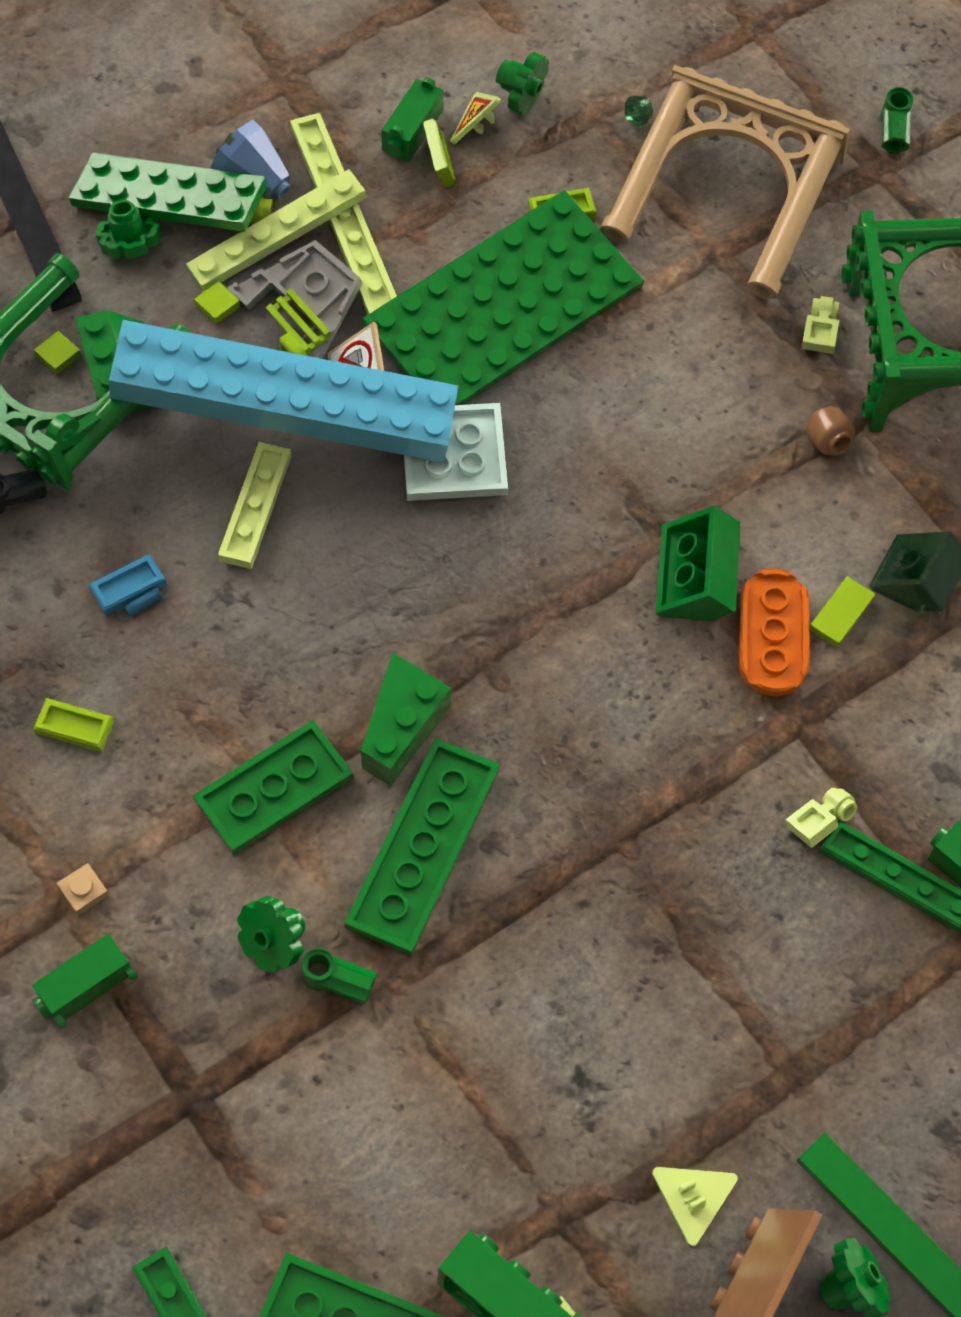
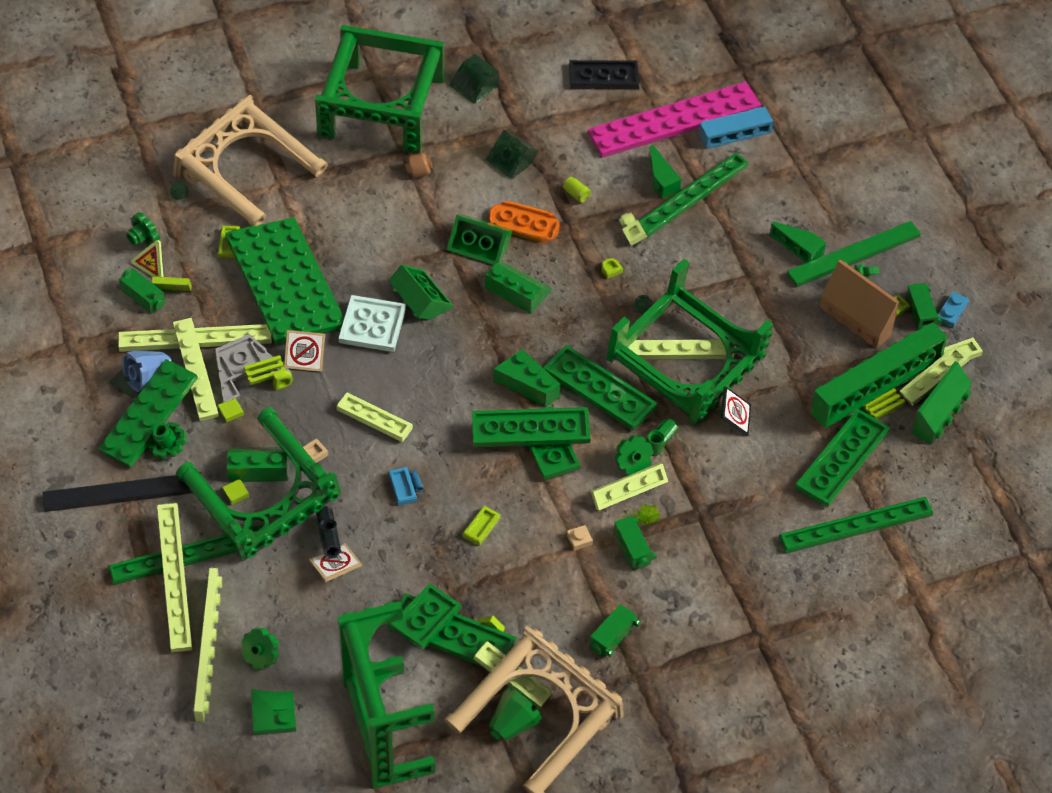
camera: 75 degrees left, 10 degrees down
medium azure brick [109,320,458,463] -> none
yellowish green piece [652,1167,738,1247] -> none
yellowish green plate [801,296,840,354] -> none
lime tile [810,576,876,648] -> none
green piece [880,87,914,154] -> none
none -> tan plate [303,439,328,463]
none -> green slope [388,264,454,320]
none -> green plate [472,407,591,447]
none -> green slope [485,263,552,314]
none -> lime piece [563,177,591,203]
none -> yellowish green plate [591,463,668,510]
none -> lime tile [601,258,623,279]
none -> green arch [606,259,773,426]
none -> yellowish green plate [628,340,734,360]
none -> clear green plate [634,295,653,312]
none -> clear neon green piece [637,504,660,525]
none -> piece [721,386,751,437]
none -> green slope [769,221,826,263]

